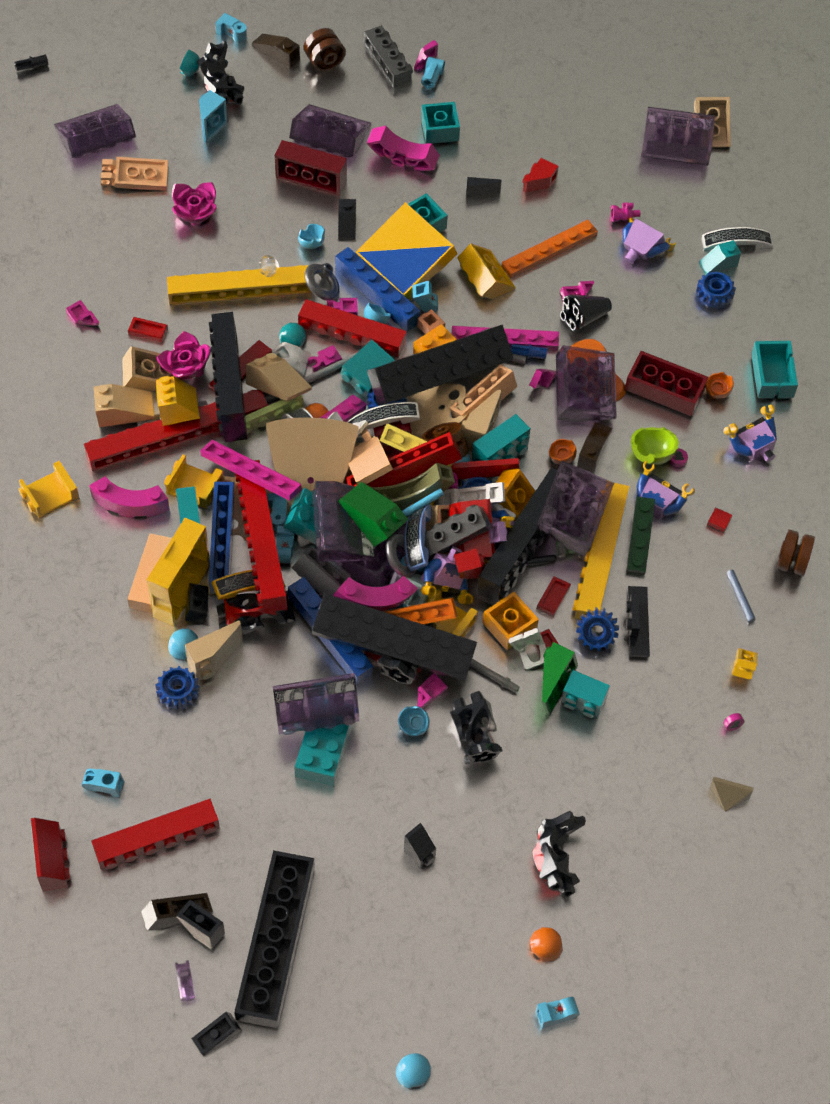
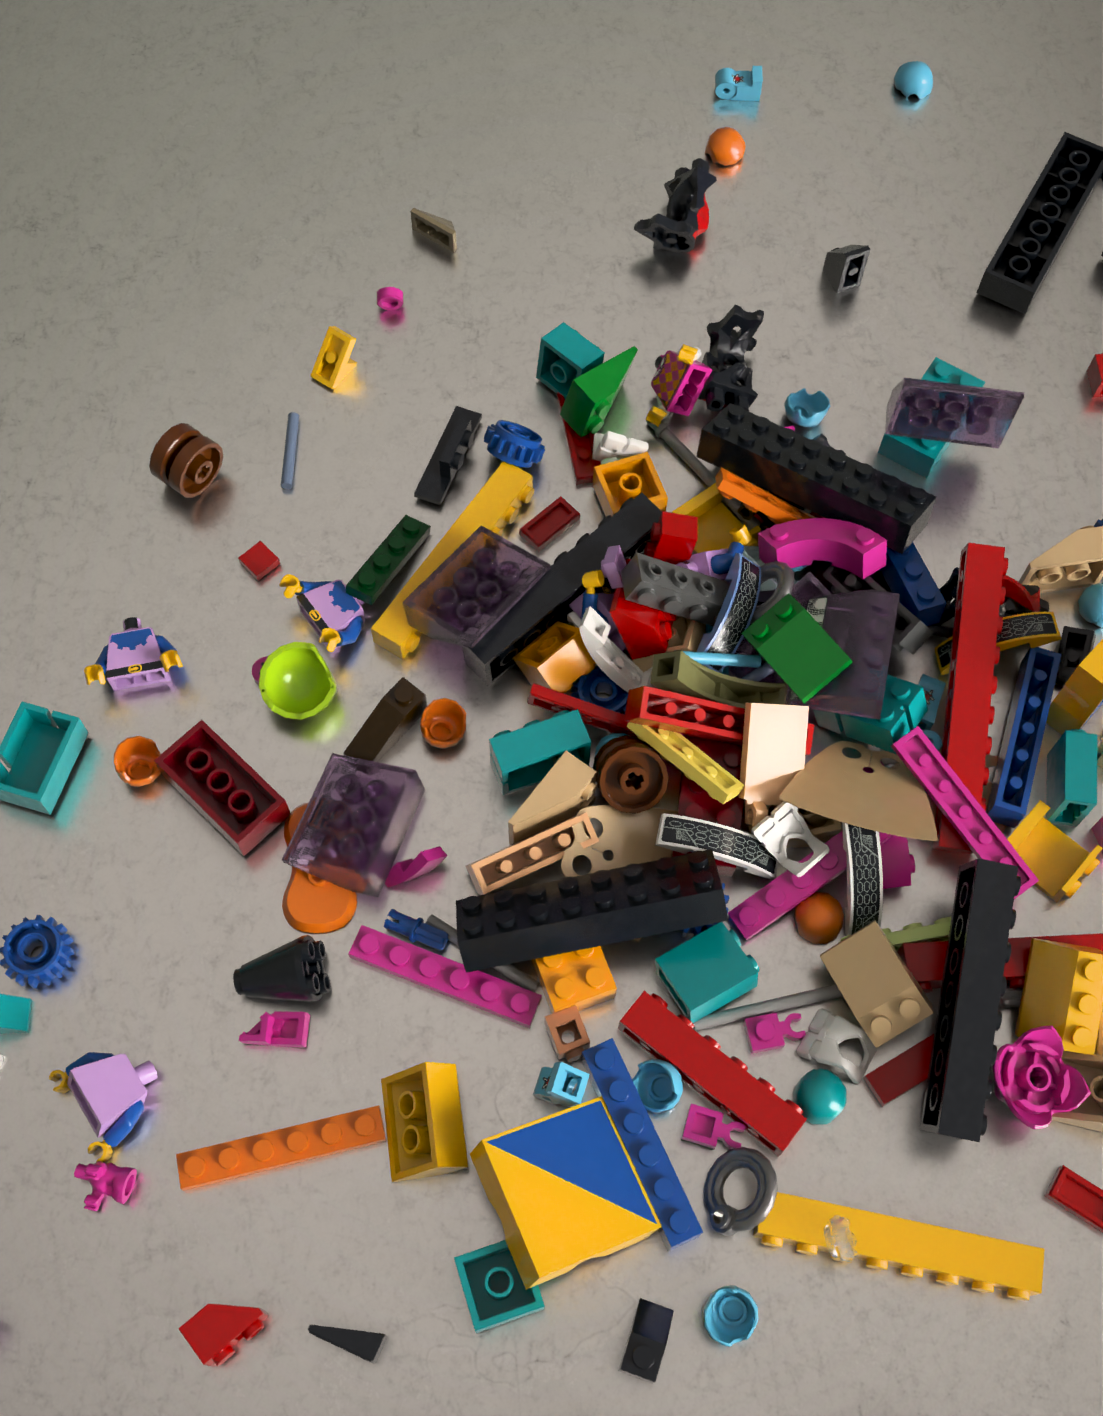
camera: 160 degrees left, 5 degrees up
none -> torso [645,344,712,427]

